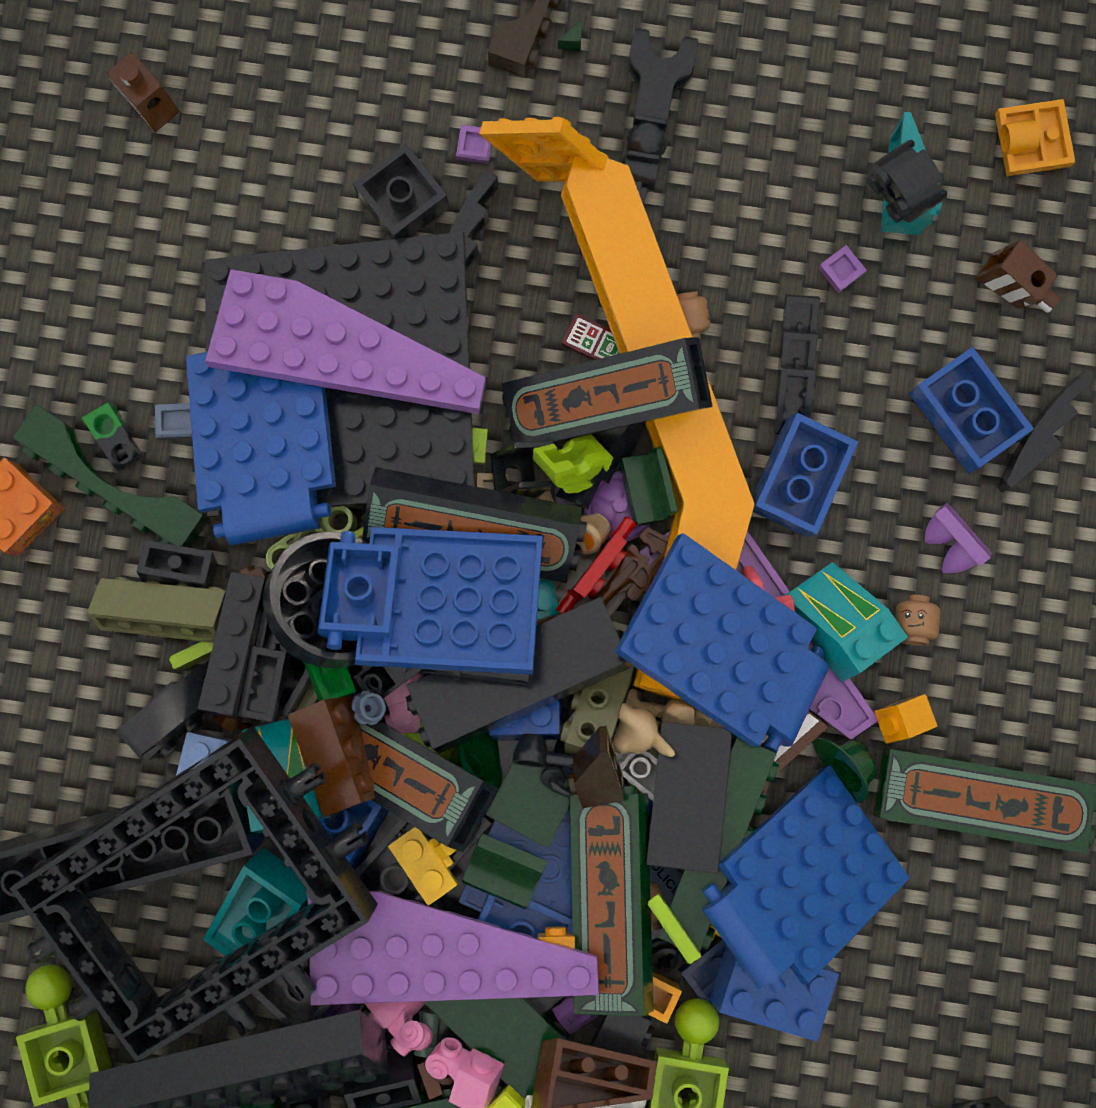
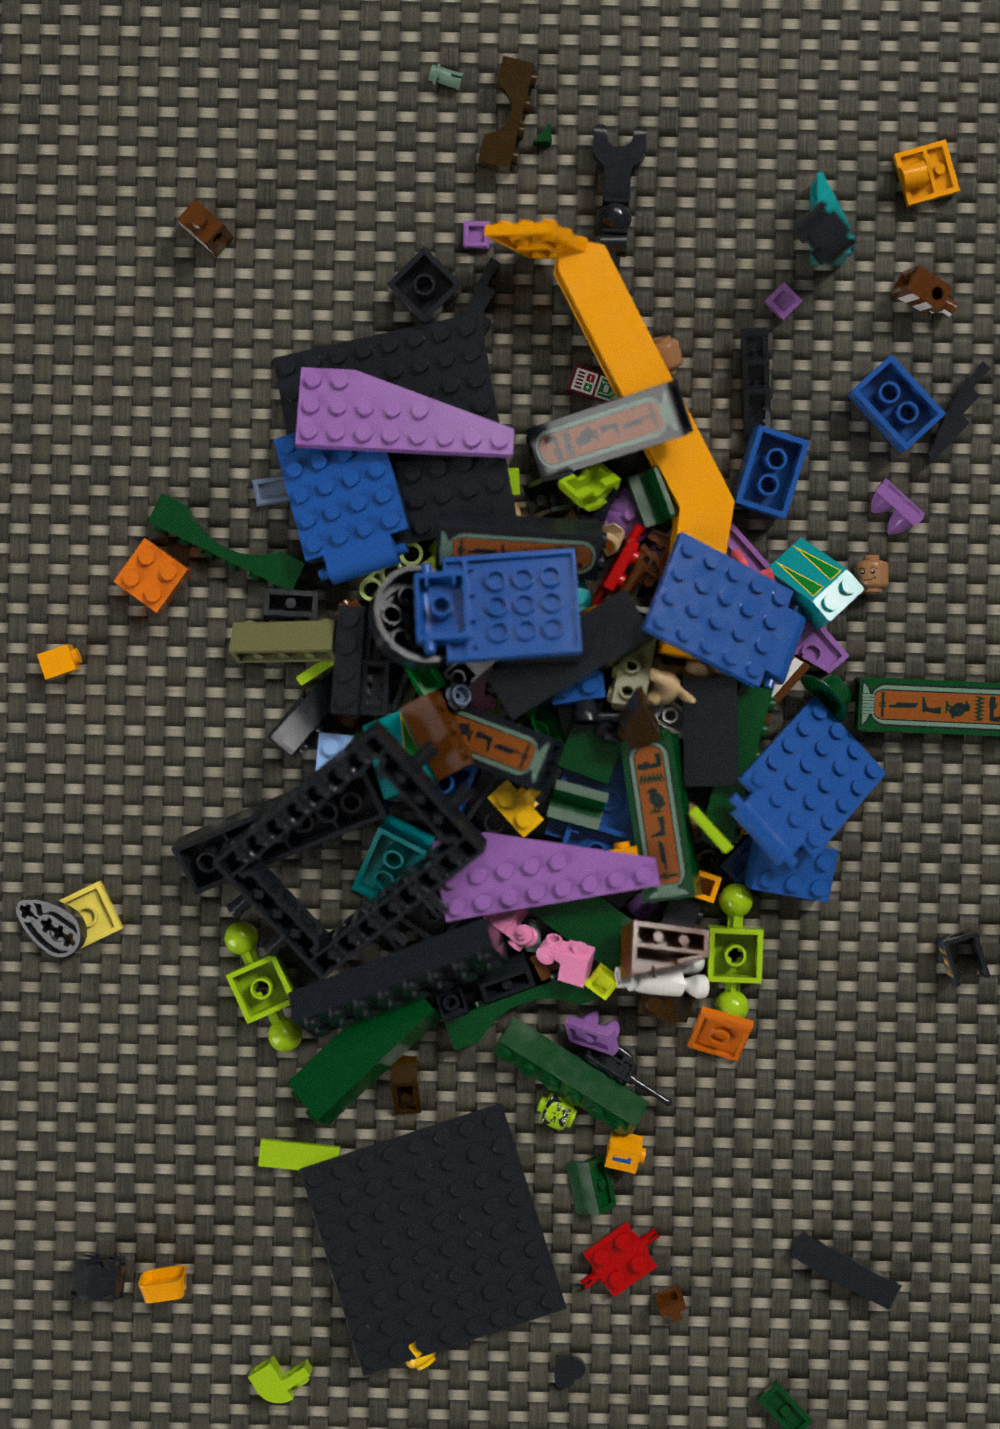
camera: 10 degrees left, 5 degrees up
leg [82,403,143,471] -> none
light orange brick [874,694,938,744] -> none

